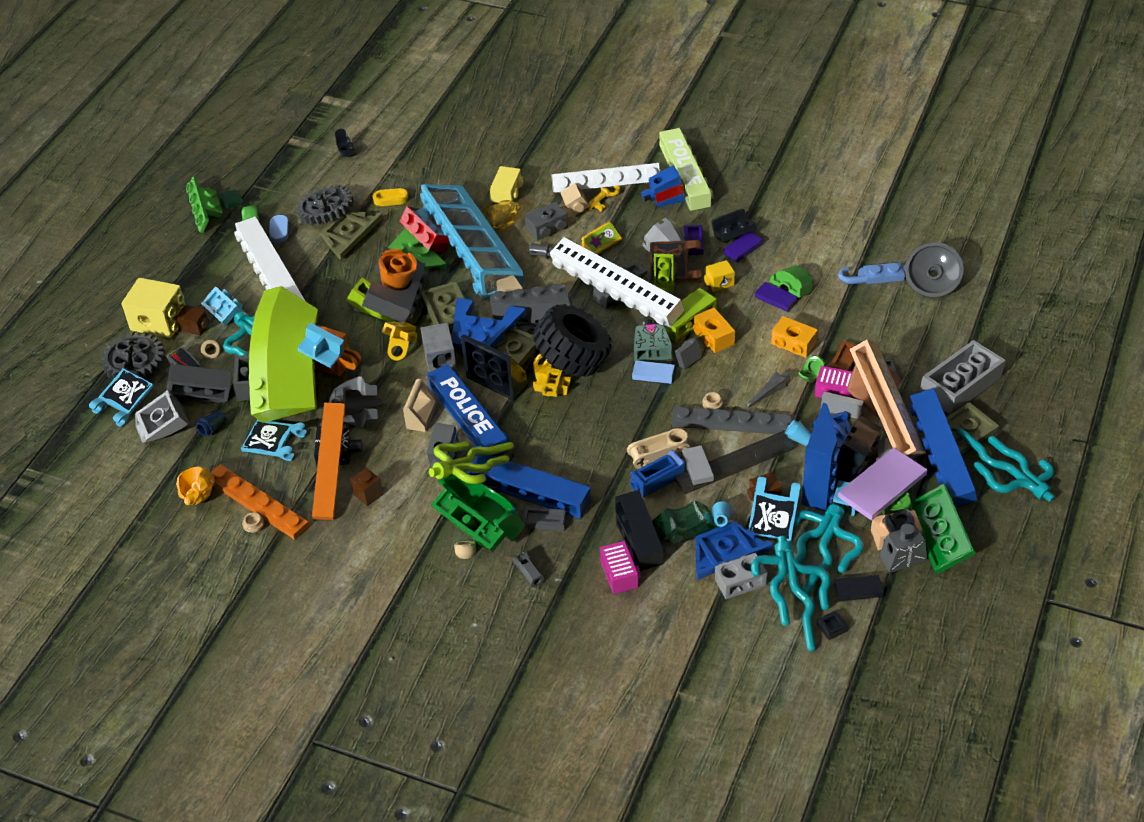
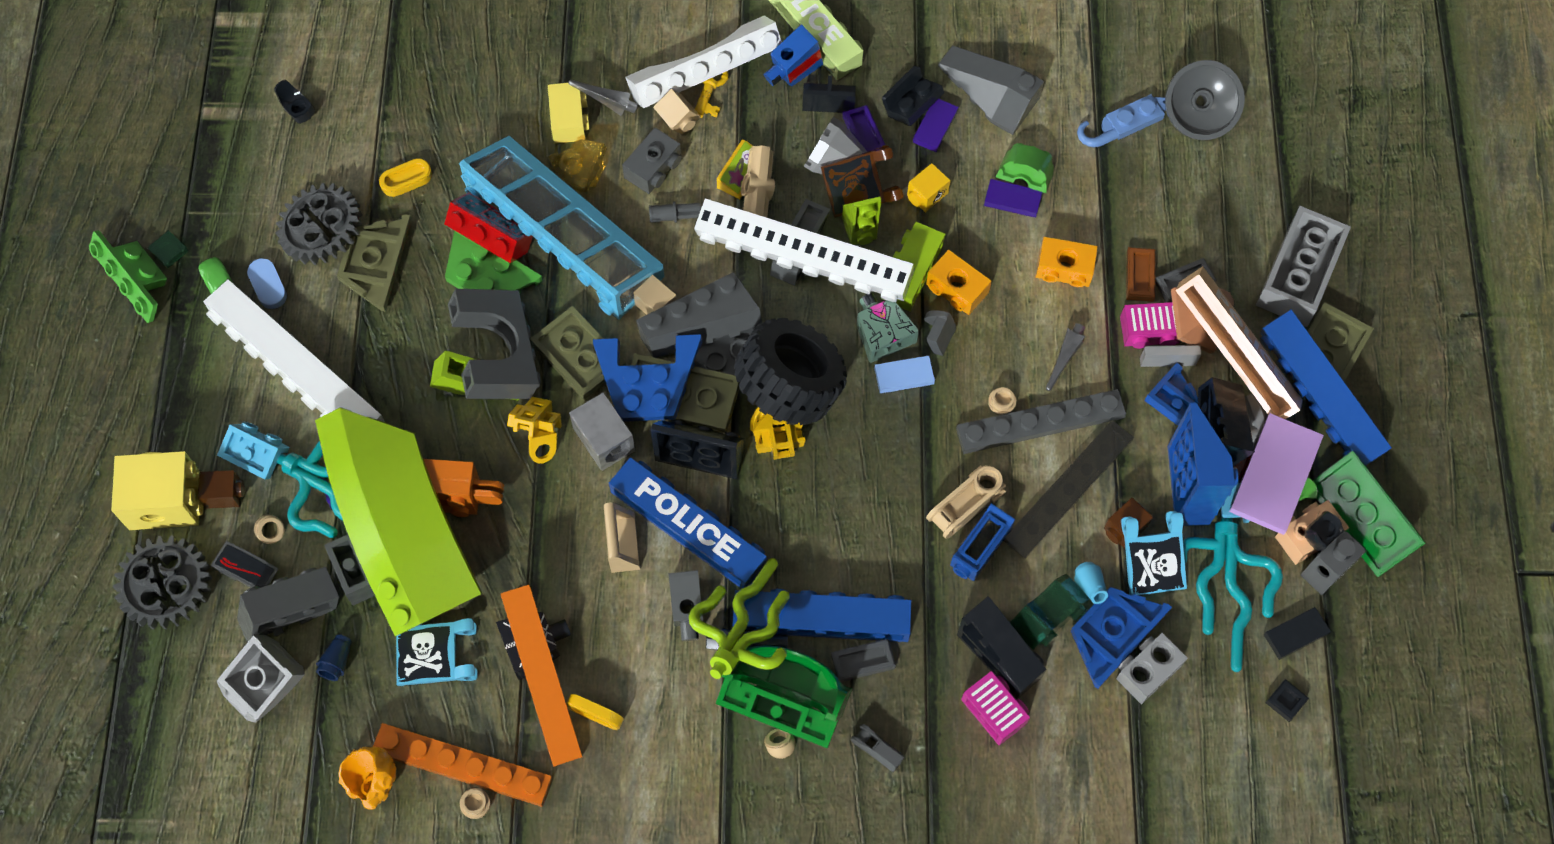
camera: 25 degrees left, 20 degrees up
flag [89,369,154,427] -> none
medium azure panel [298,323,344,368] -> none
dark grey piece [329,376,383,428] -> none
reddish brown brick [351,468,383,506] -> none
orange cone [378,249,417,290] -> none
light grey tile [682,445,714,485] -> none
teal plant [751,536,831,652] -> none
medium azure cone [785,420,812,446] -> none
bright green hair [798,355,826,383] -> none
teal plant [956,428,1055,503] -> none
none -> yellow tile [566,694,624,730]
none -> flat silver piece [569,80,638,116]
none -> tan piece [741,145,775,218]
none -> black panel [802,75,856,113]
none -> dark grey wedge [938,45,1044,135]

